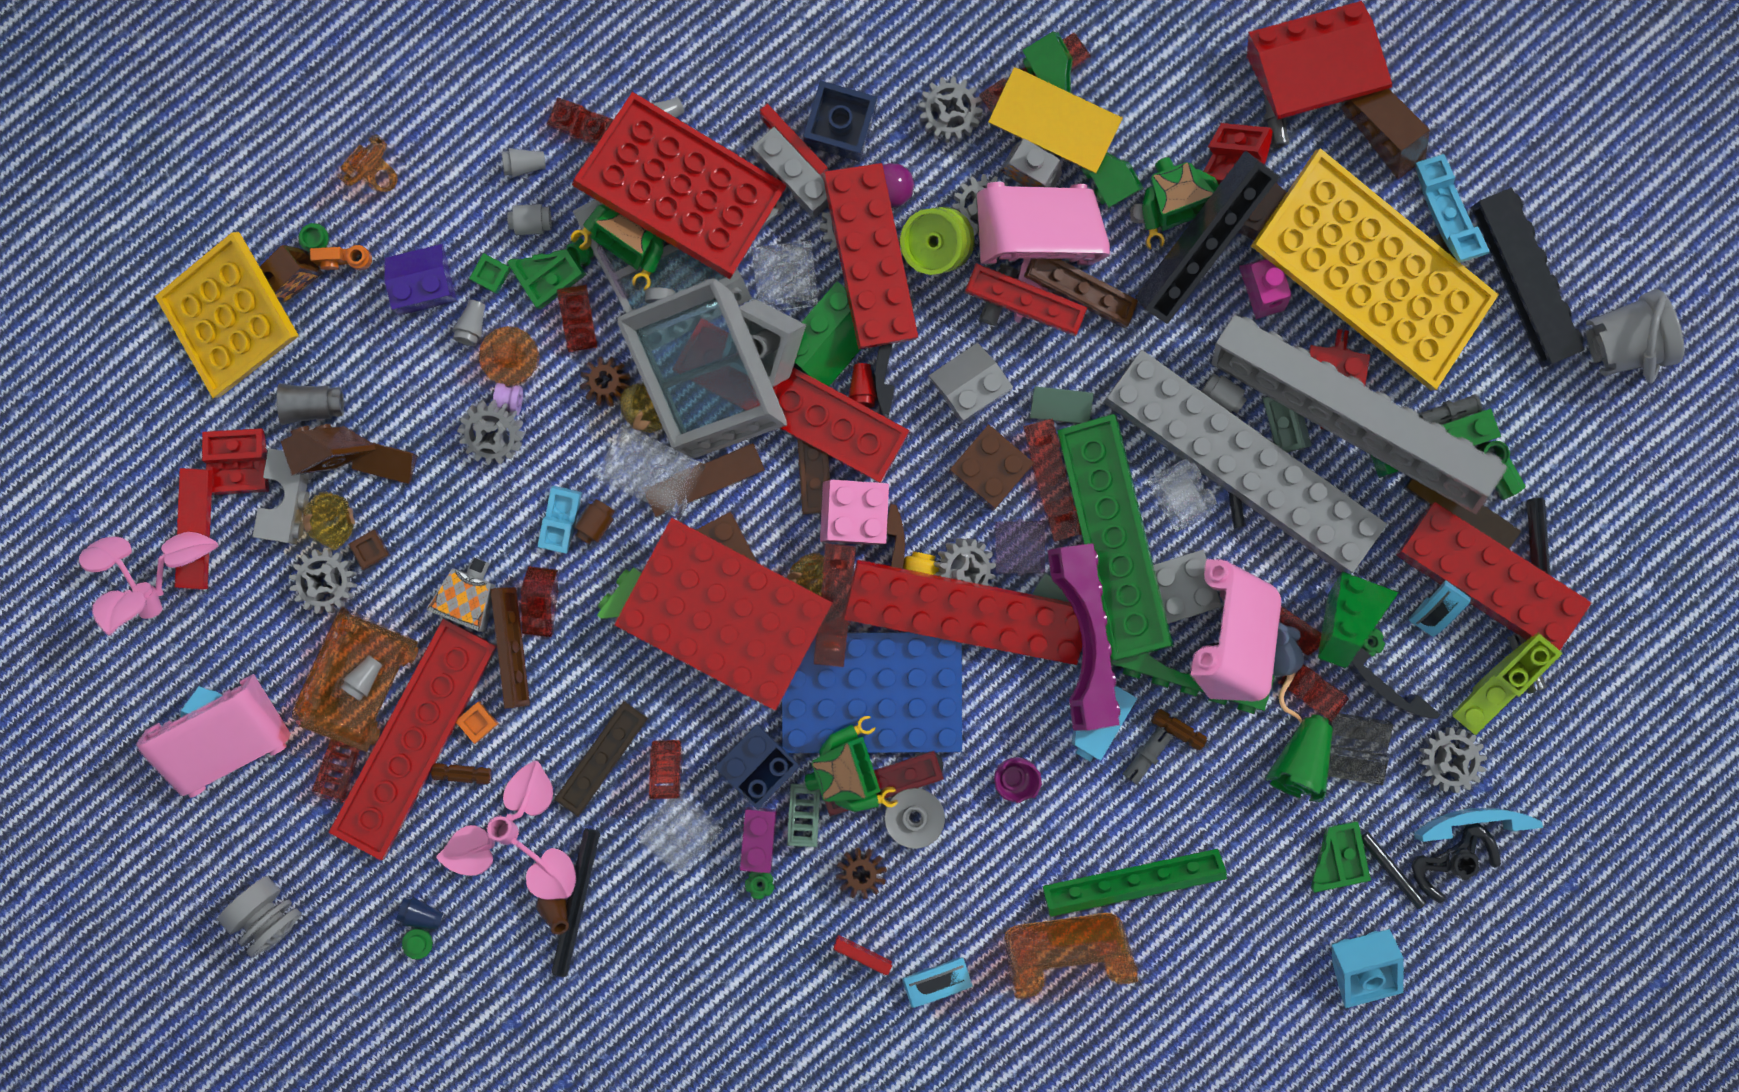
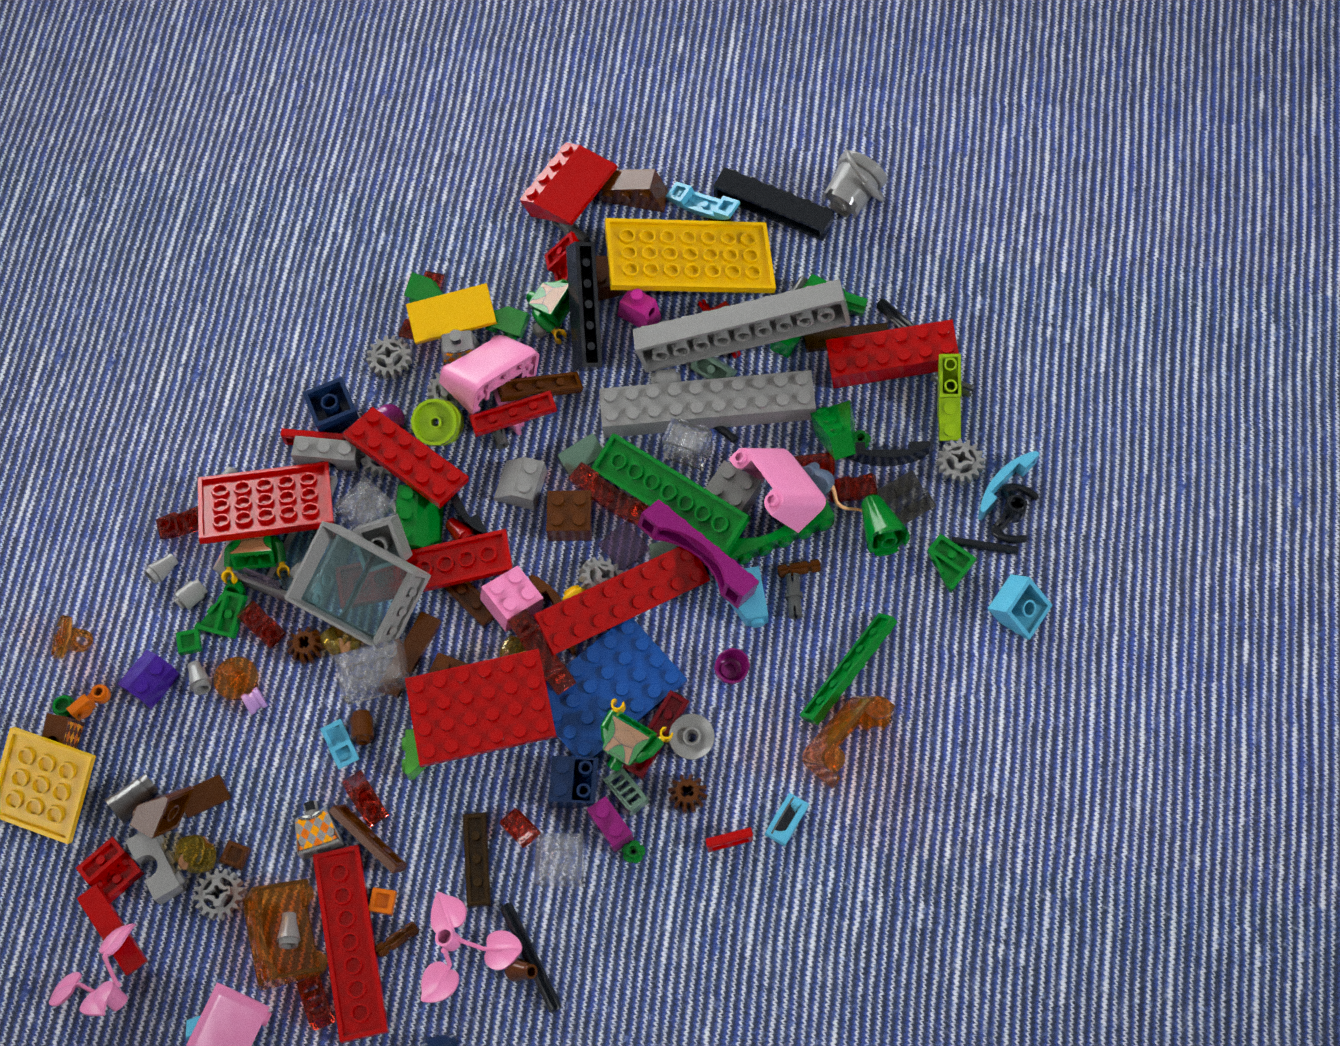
camera: 30 degrees left, 20 degrees down
light grey gear [457,400,525,465] -> none
medium azure slope [1409,580,1471,637] -> none

